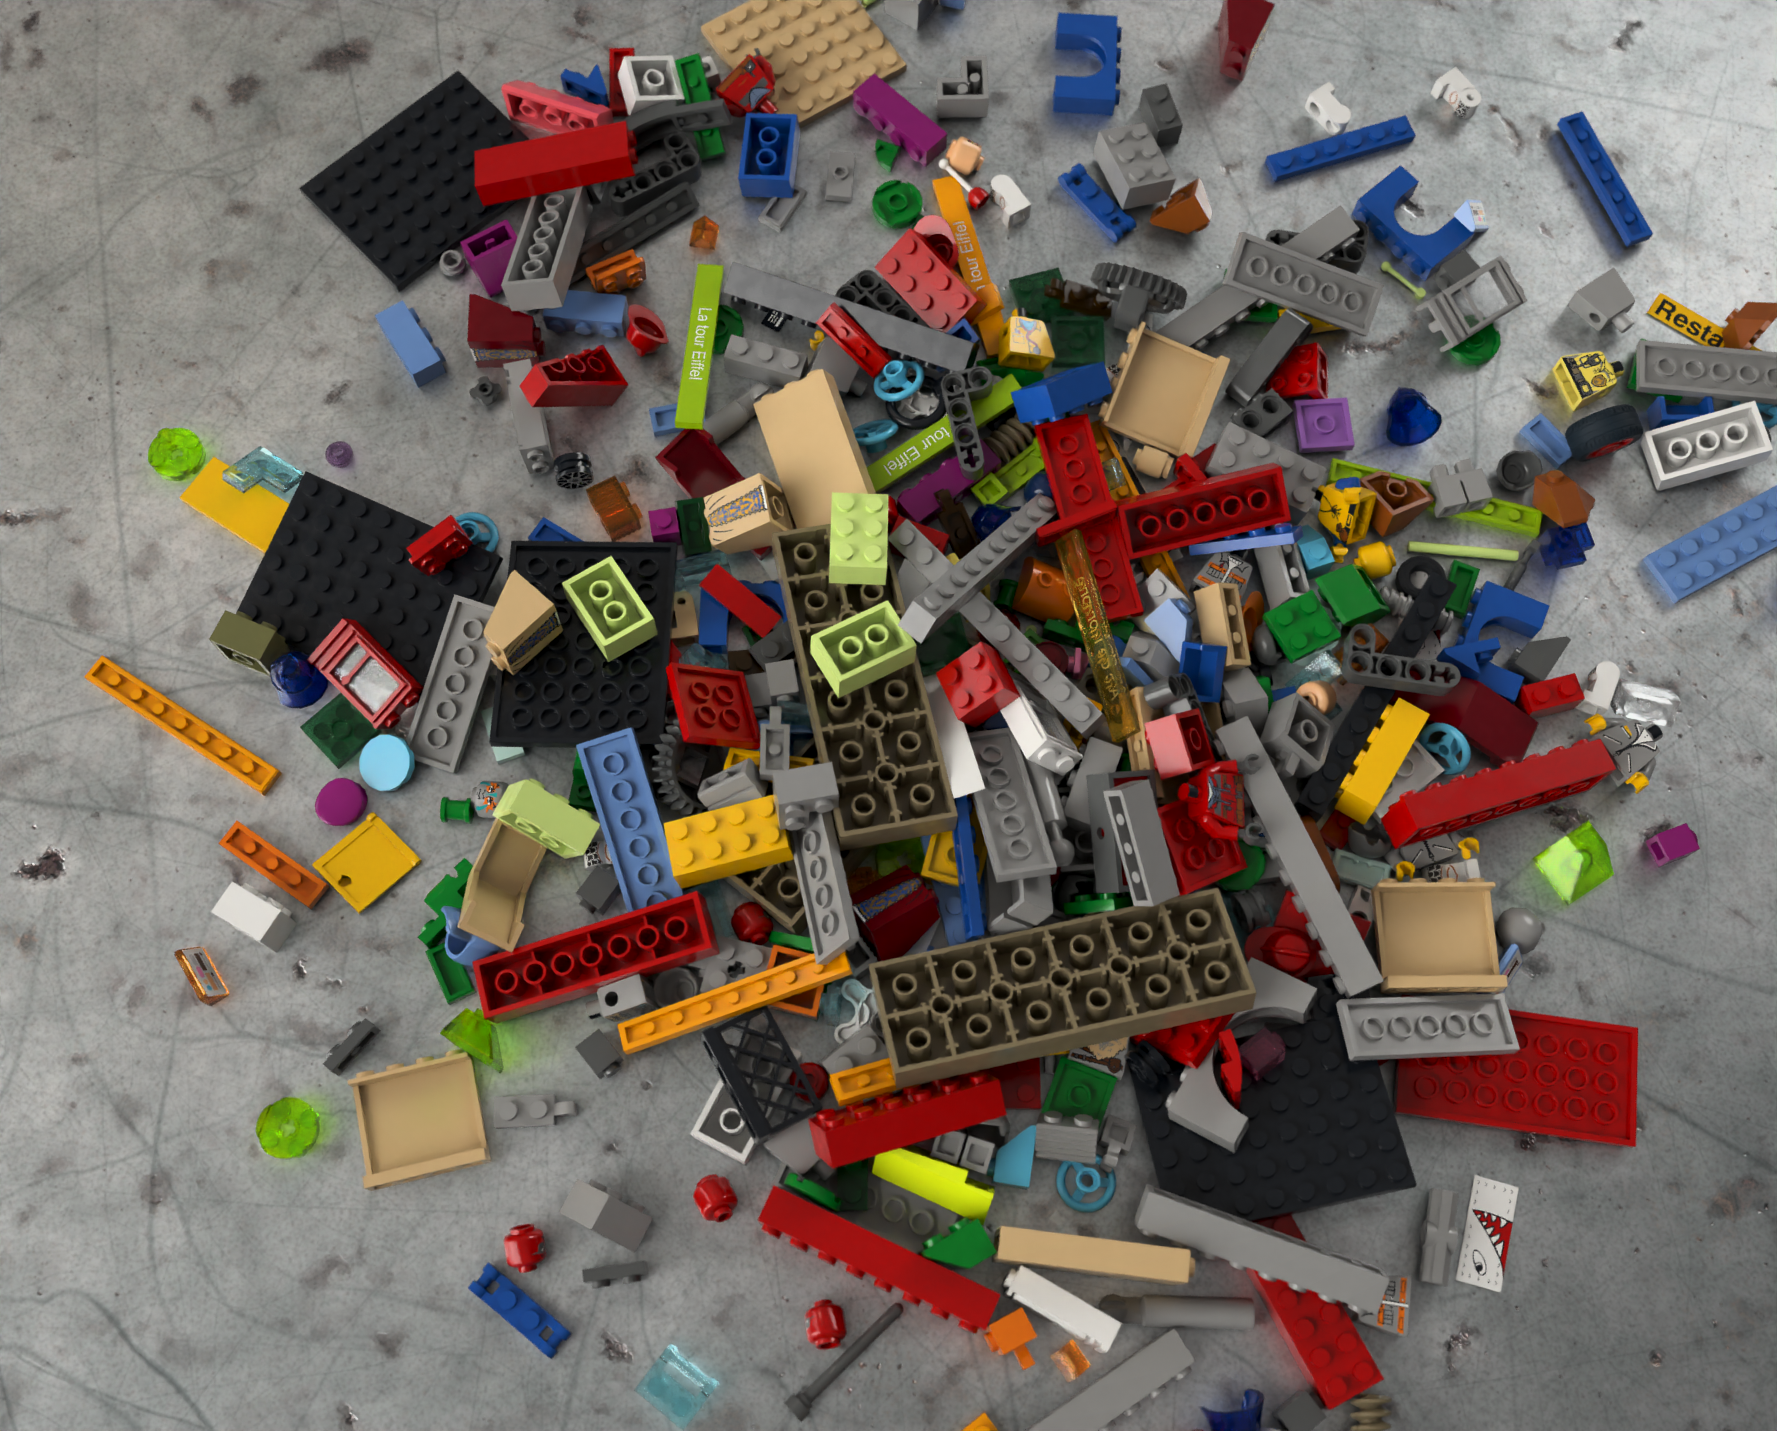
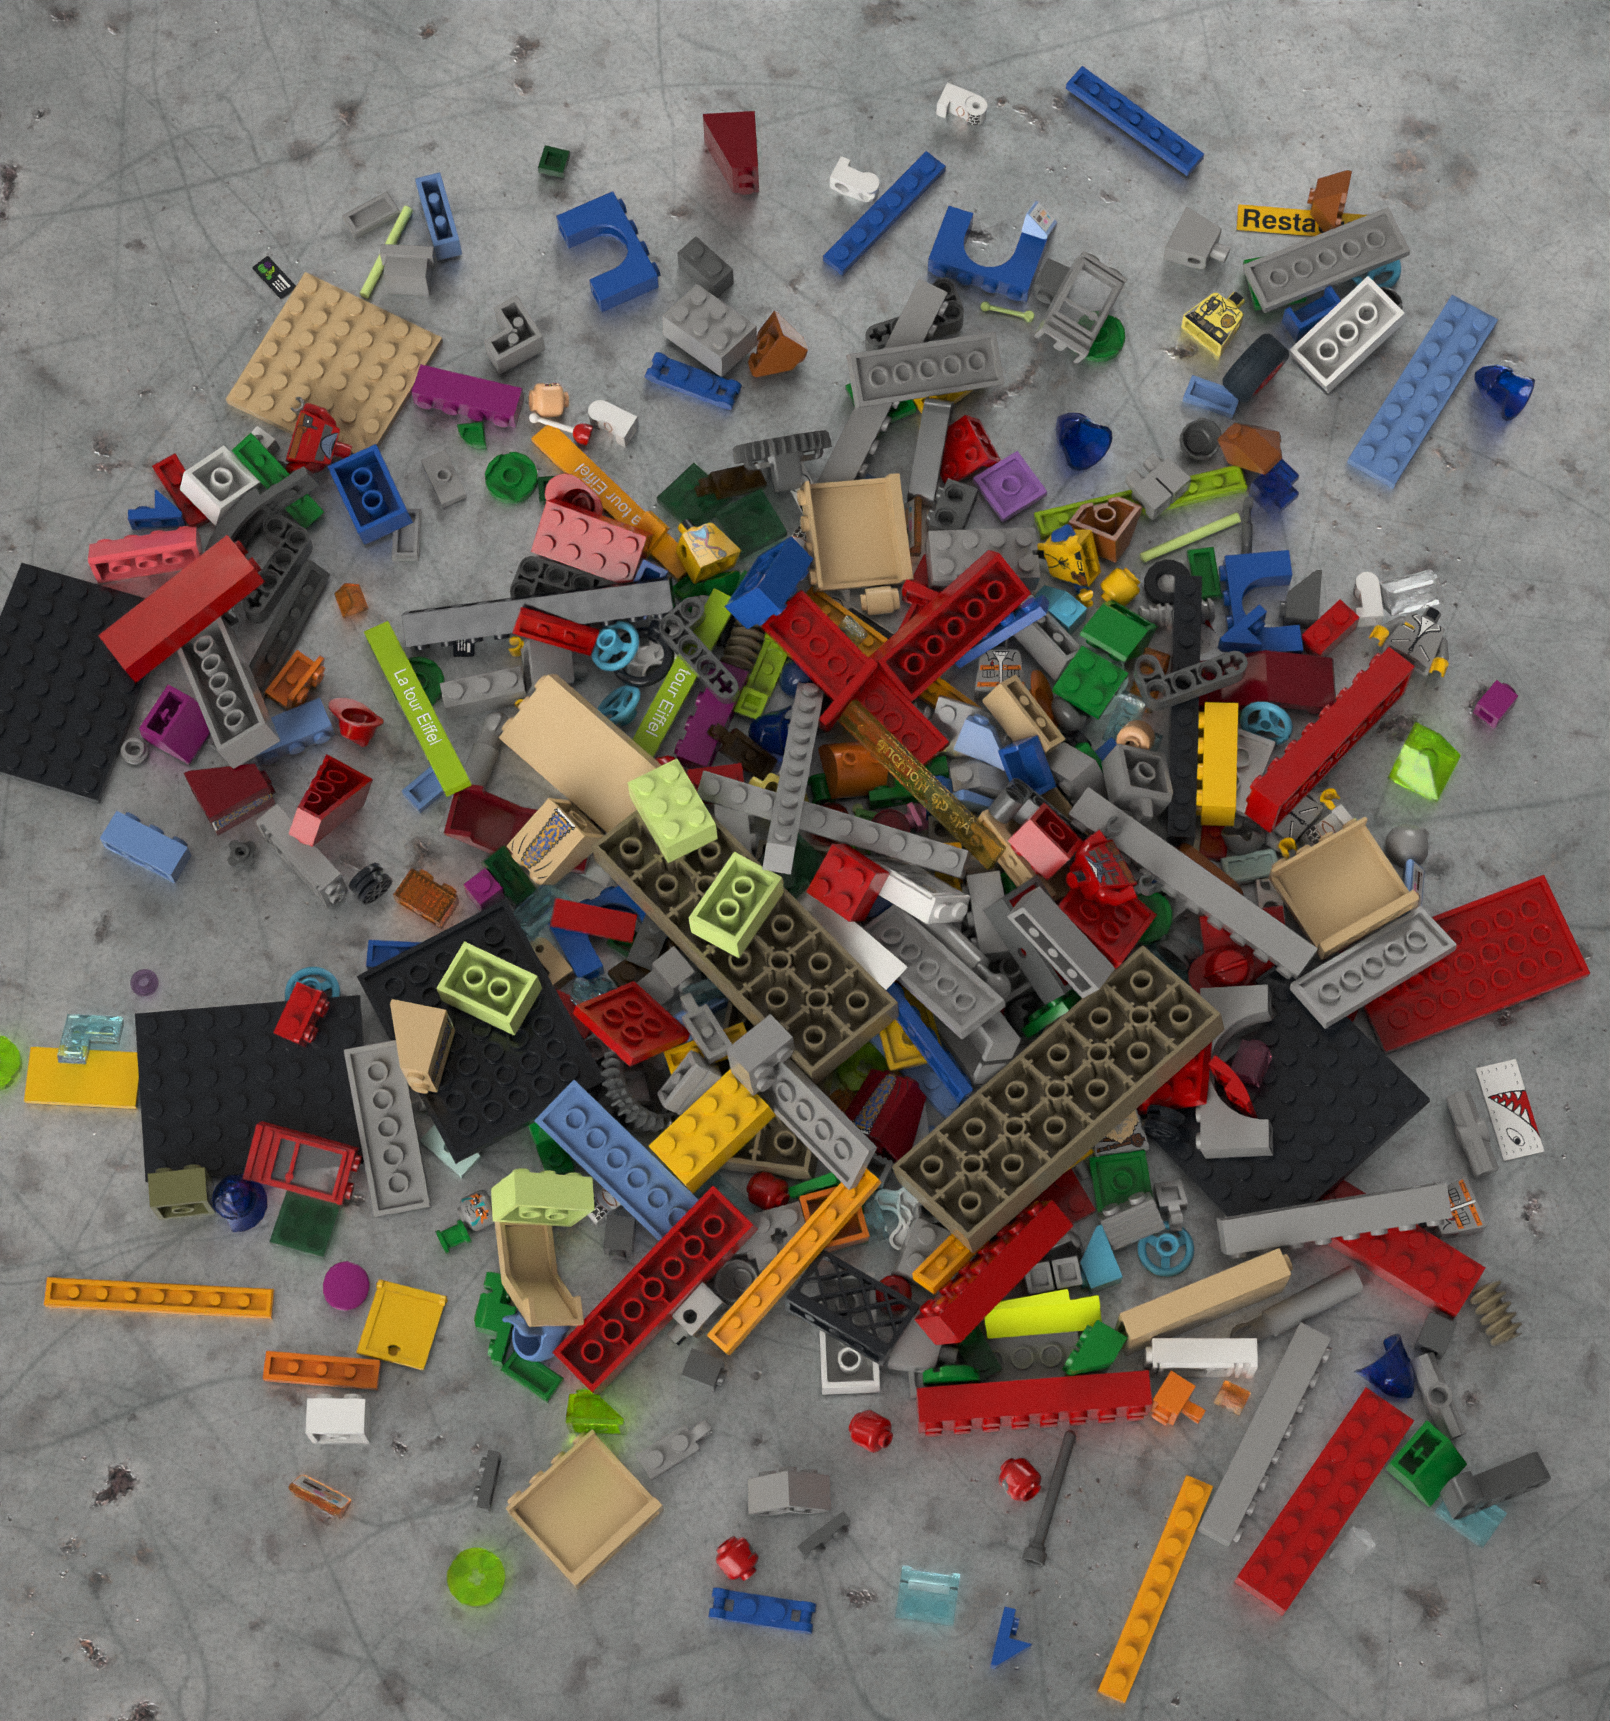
camera: 25 degrees left, 0 degrees up
medium azure tile [360,734,415,791] -> none
none -> slope [904,496,922,557]

